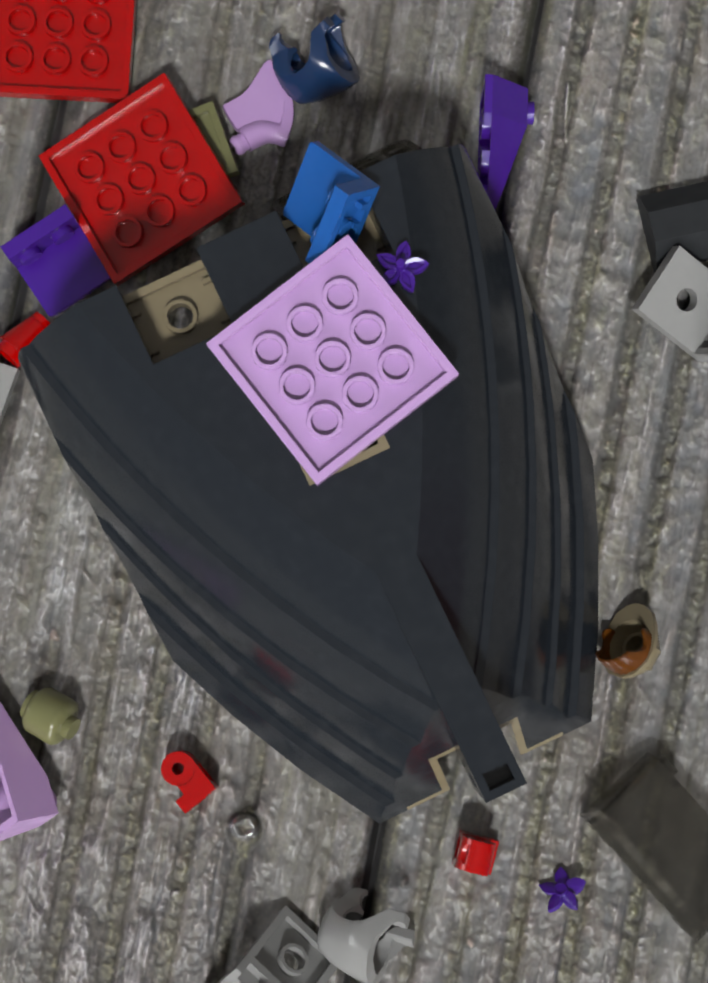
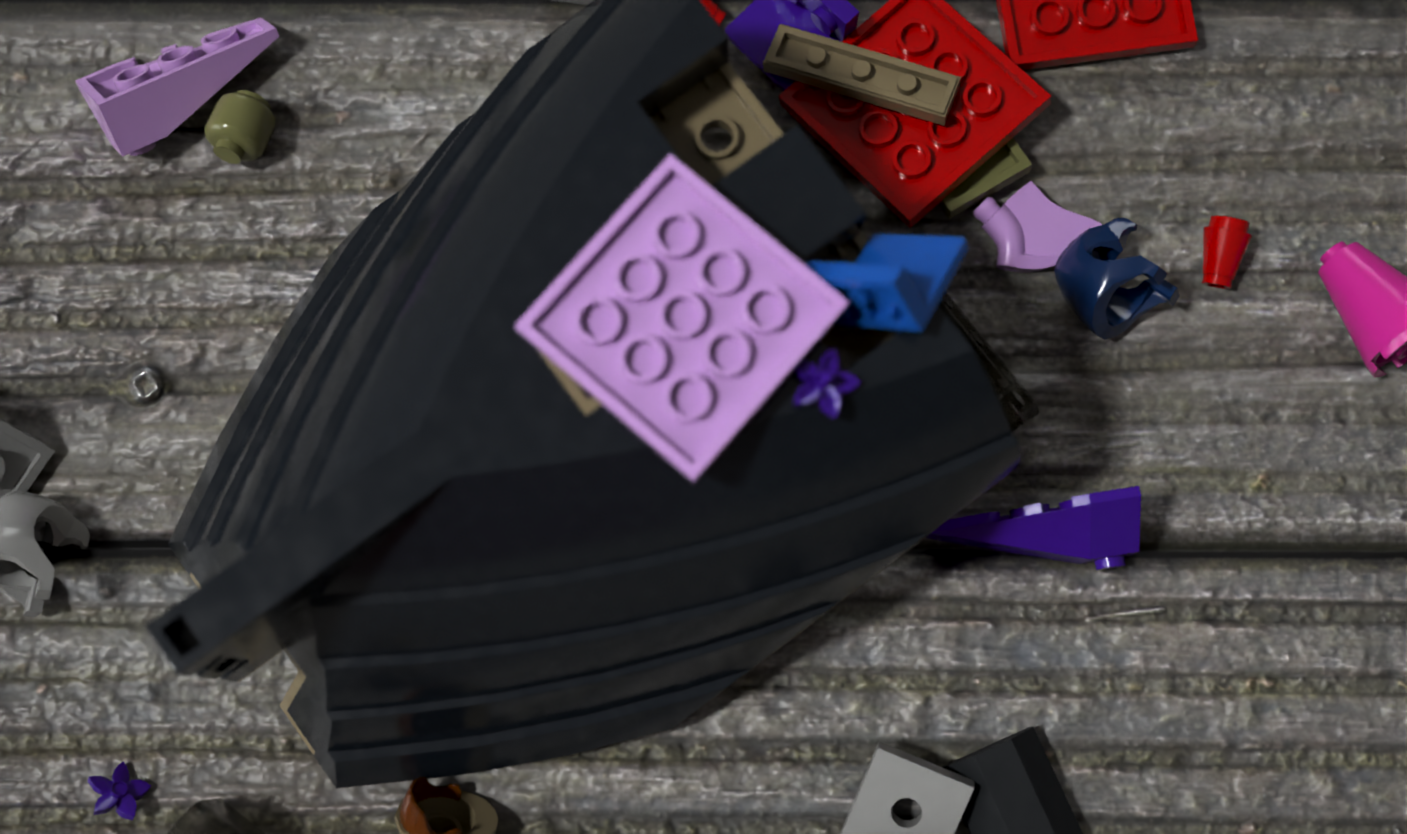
camera: 80 degrees right, 5 degrees down
red leg [161,750,219,814] -> none
red leg [452,830,499,876] -> none
none -> dark tan tile [763,24,961,126]

